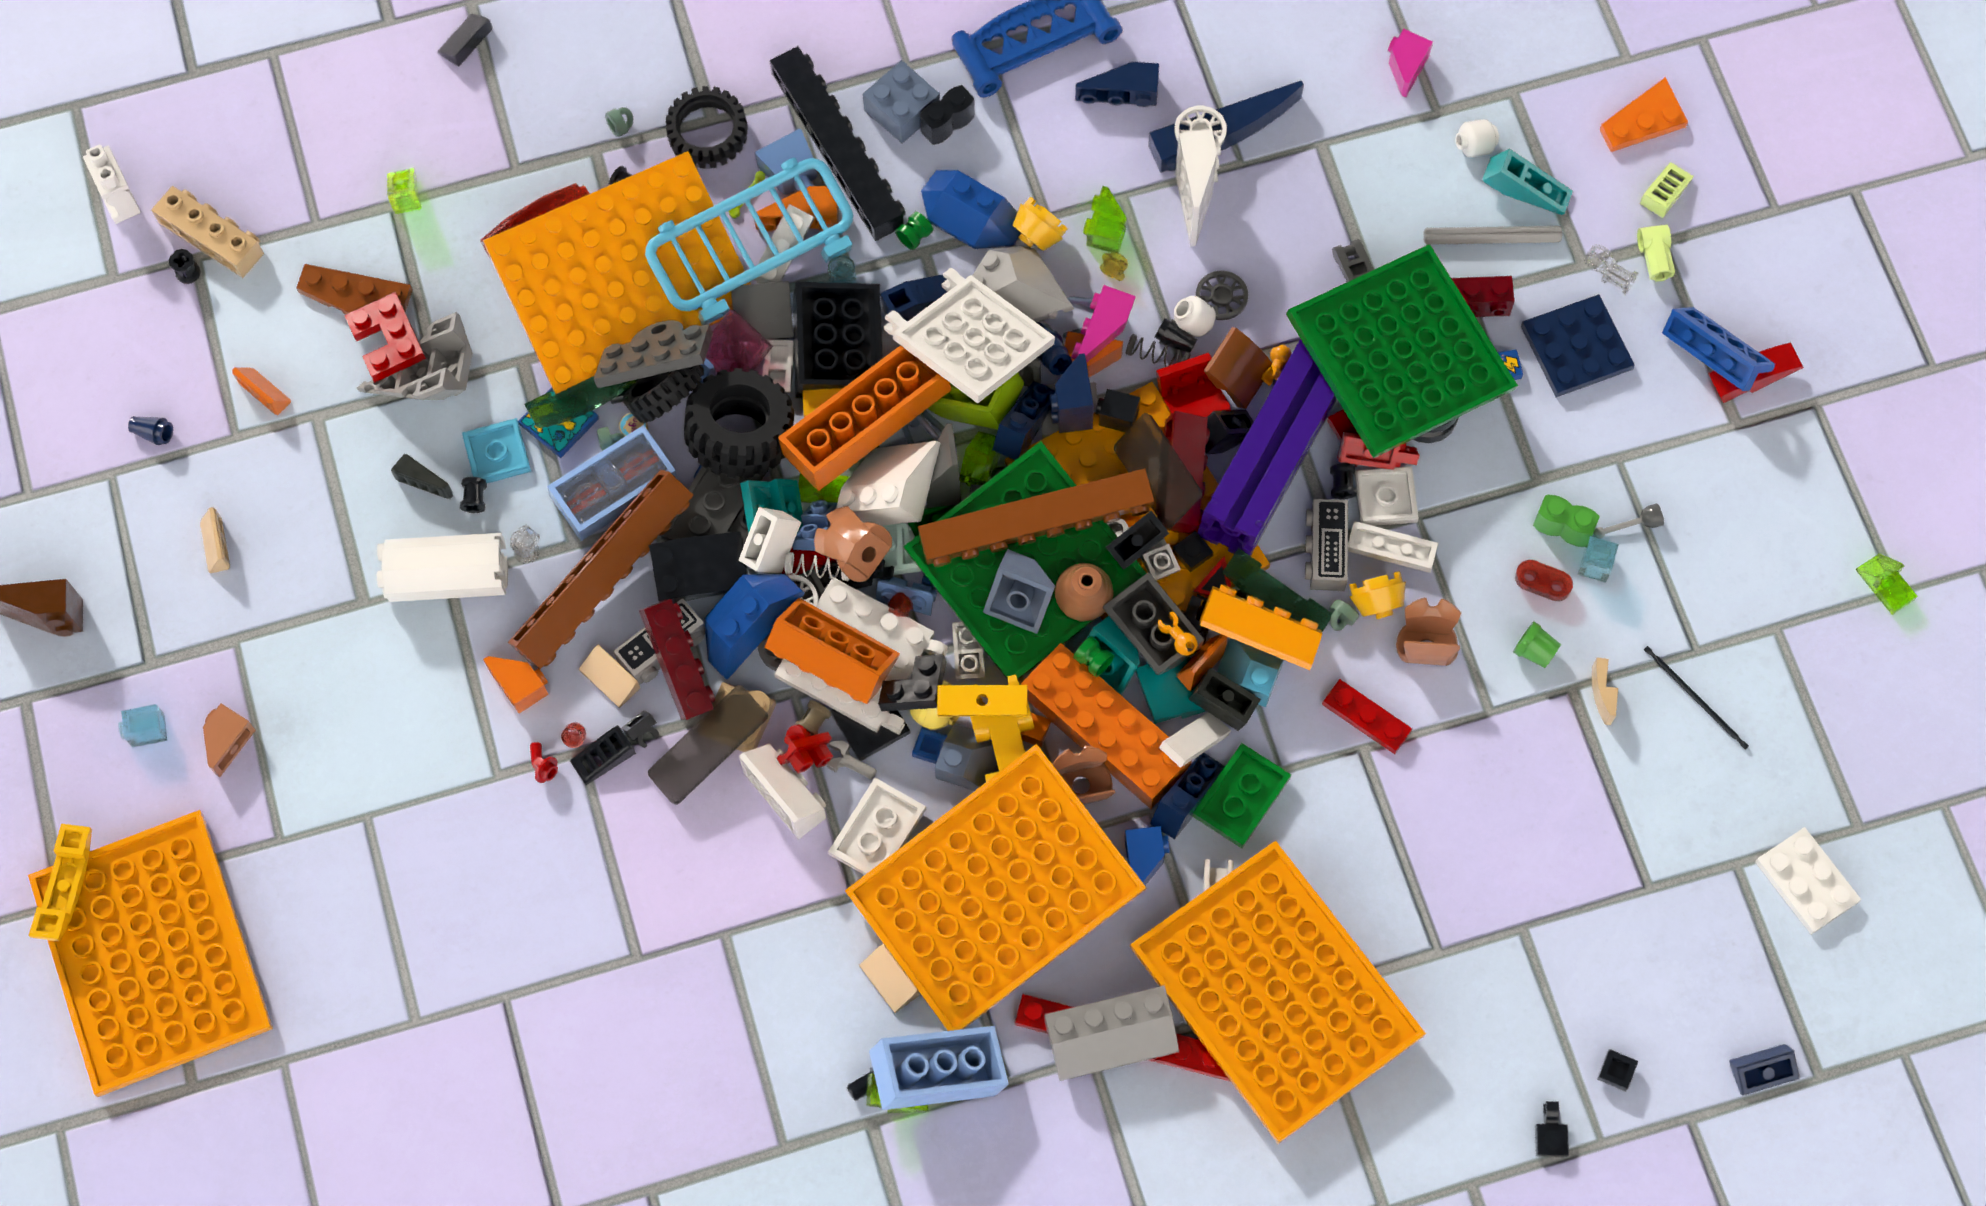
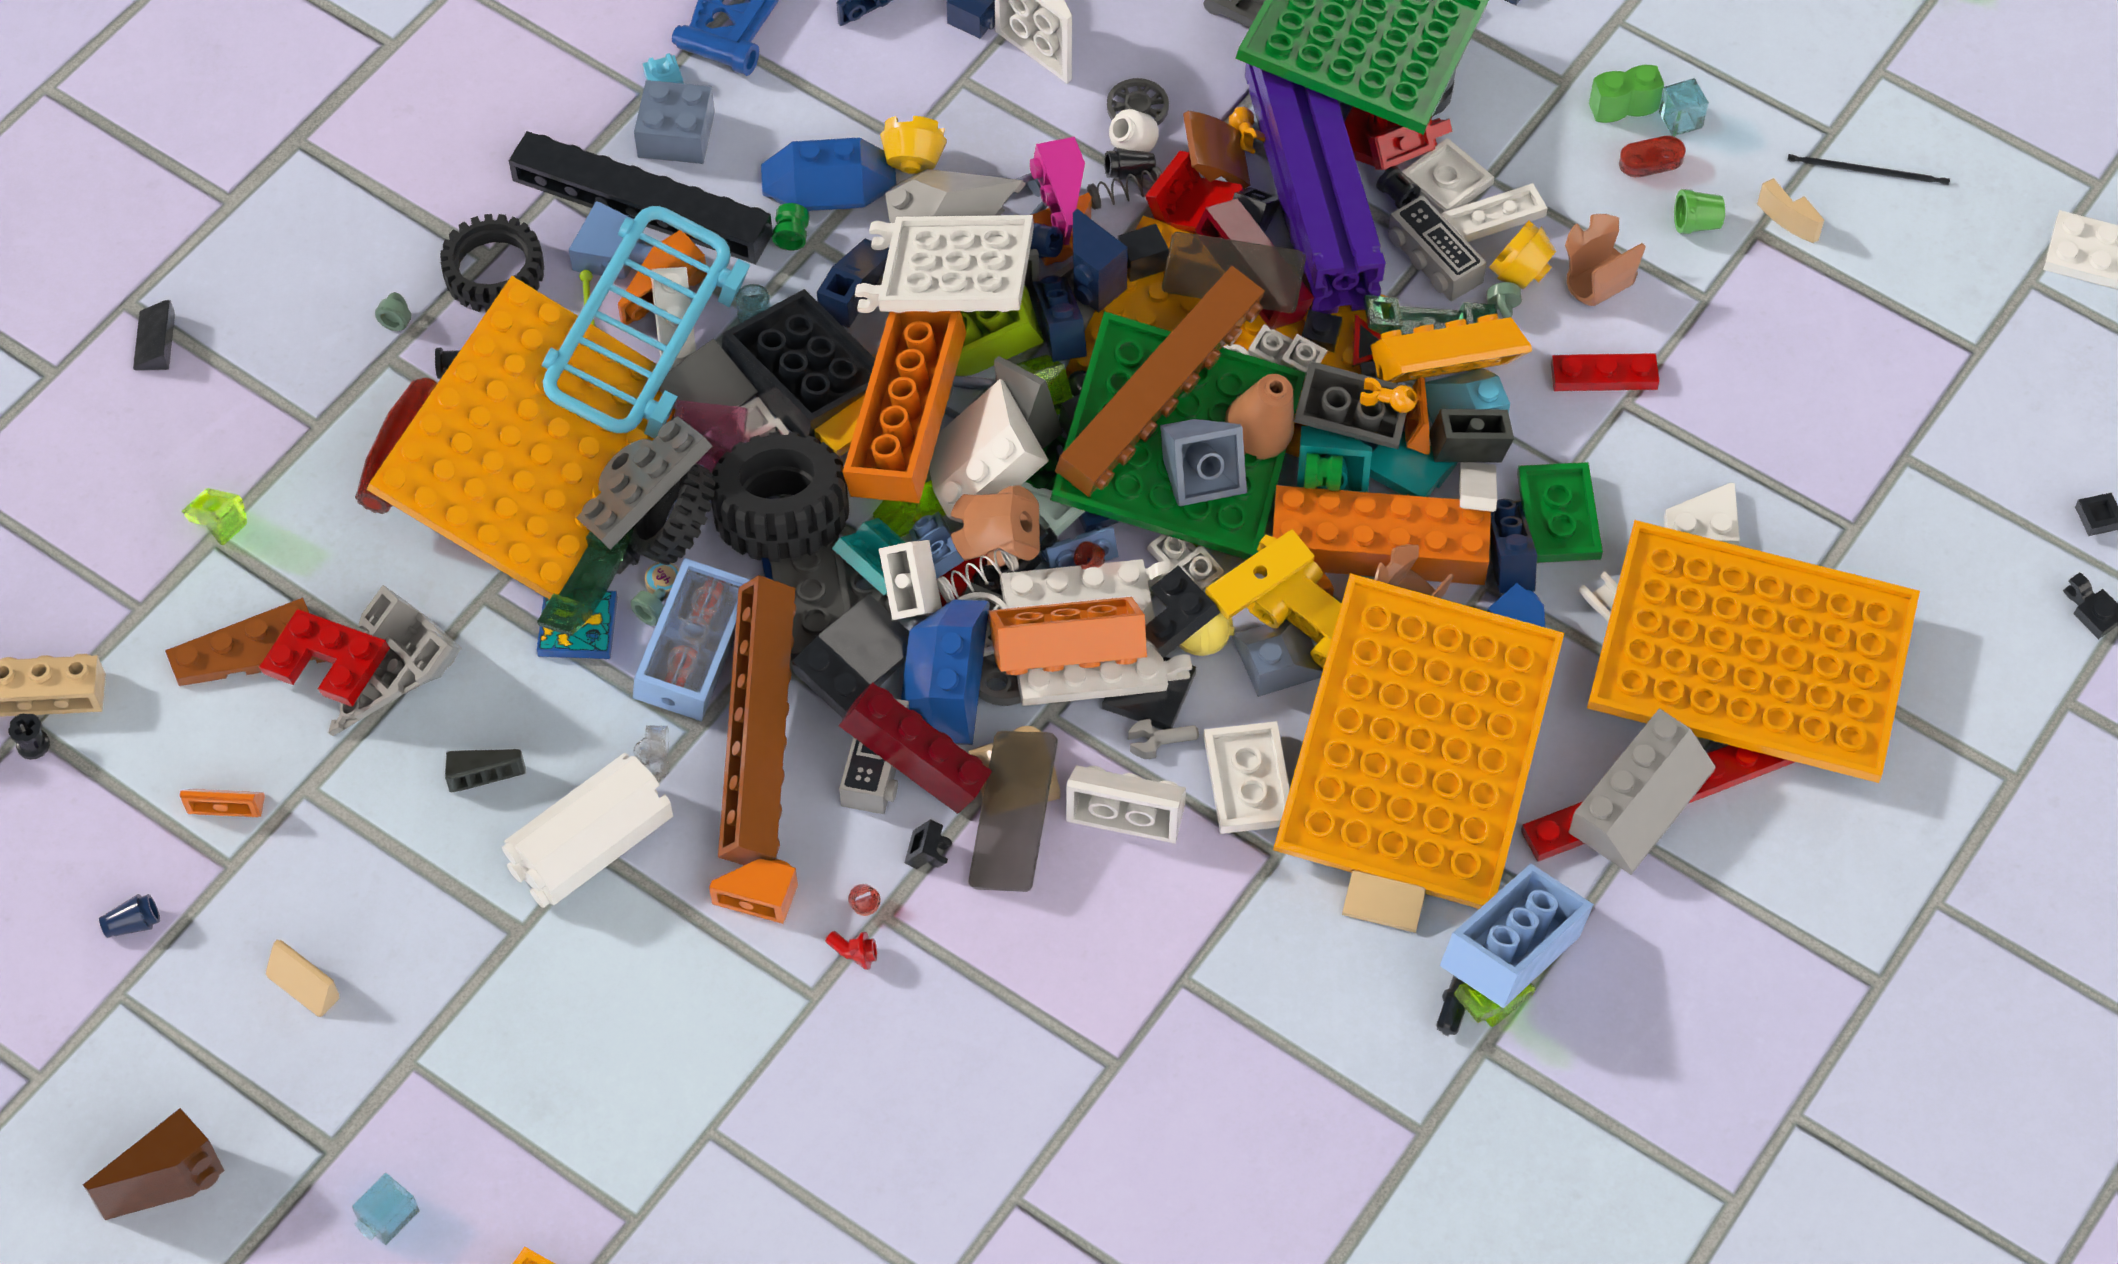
camera: 40 degrees left, 10 degrees down
nougat slope [203,703,256,777] -> none
black bush [460,477,487,513] -> none
medium azure tile [462,418,531,484] -> none
black slope [570,725,636,785] -> none
tan slope [579,645,640,708] -> none
red hips [777,725,833,774] -> none
dark tan bush [794,700,831,736] -> none
blue tile [912,727,947,764] -> none
black brick [920,85,975,145] -> none
clear neon green slope [1083,186,1127,254] -> none
clear yellow plate [1100,252,1128,281] -> none
black slope [1106,510,1170,570] -> none
hinge [1594,503,1664,539] -> none
none -> medium azure tile [643,53,684,84]
none -> white wing [1664,483,1740,545]

